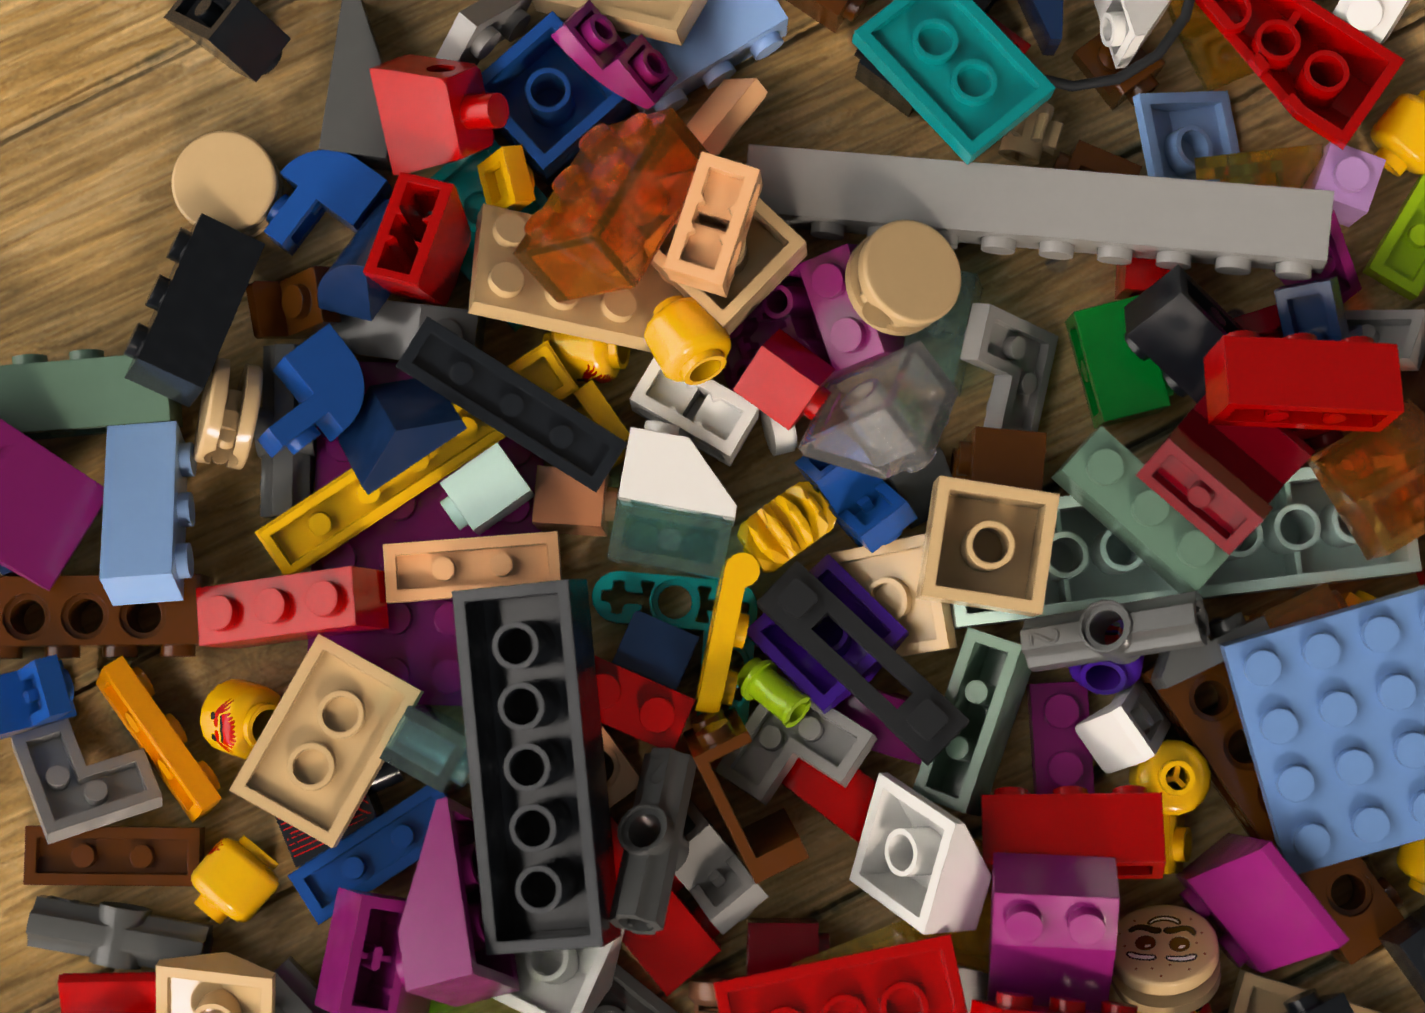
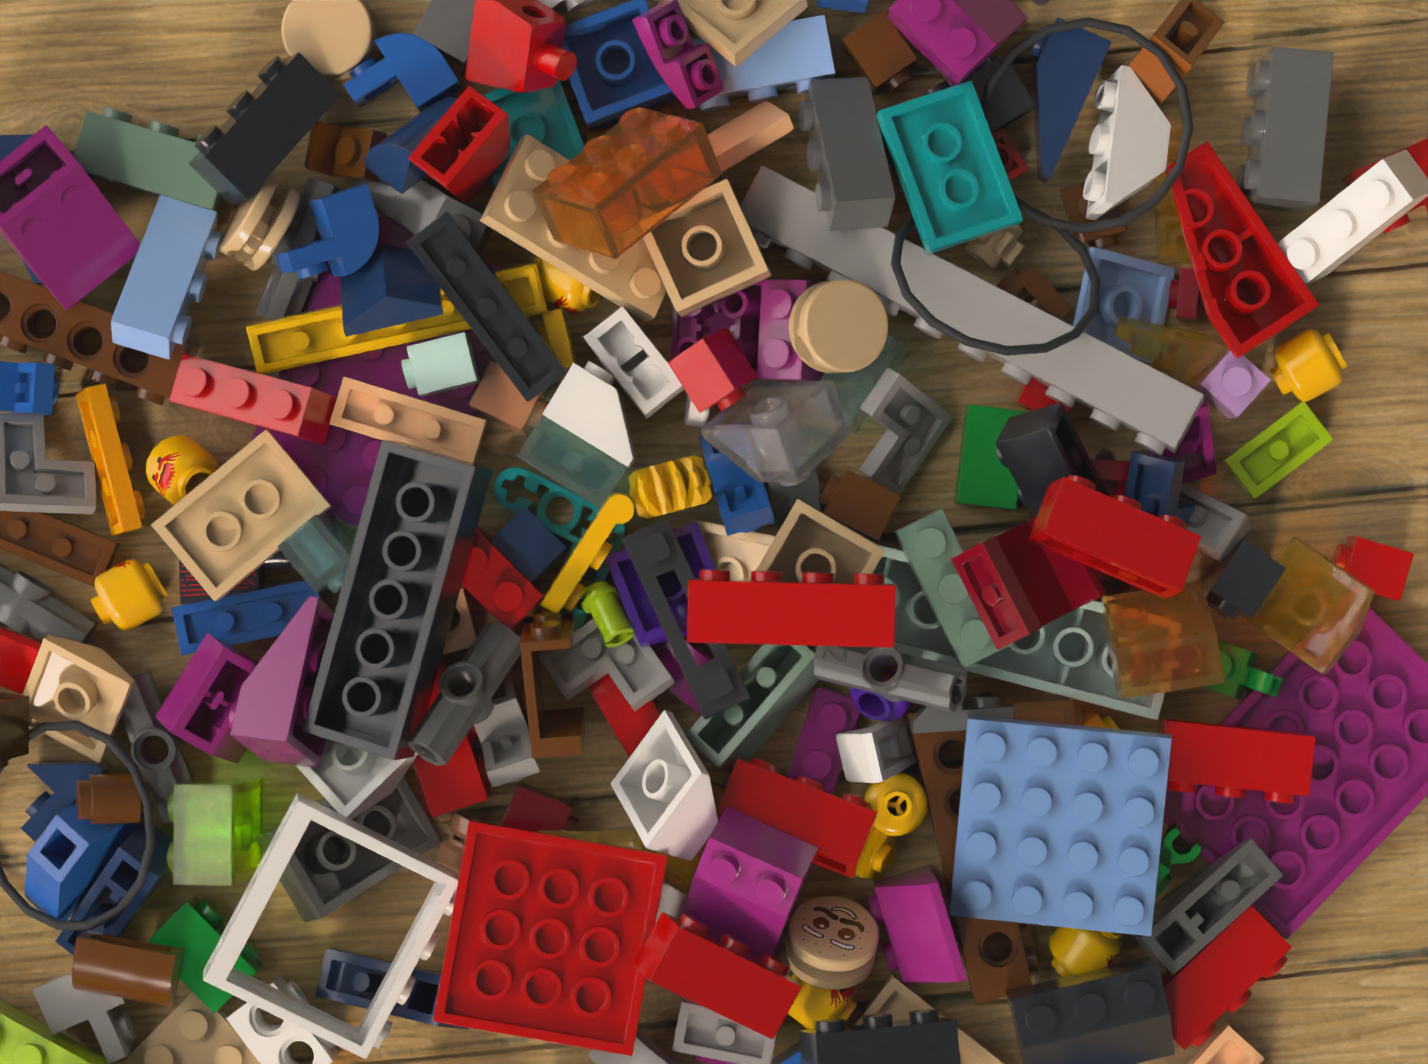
camera: 20 degrees right, 5 degrees up
yellow plate [477,145,536,211] -> none
yellow head [644,295,731,385] -> none
light nougat brick [664,152,763,298] -> none
none -> red brick [687,569,896,648]
none -> dark grey brick [798,77,895,231]
none -> black piece [891,204,1100,356]
none -> dark red plate [1168,268,1202,323]

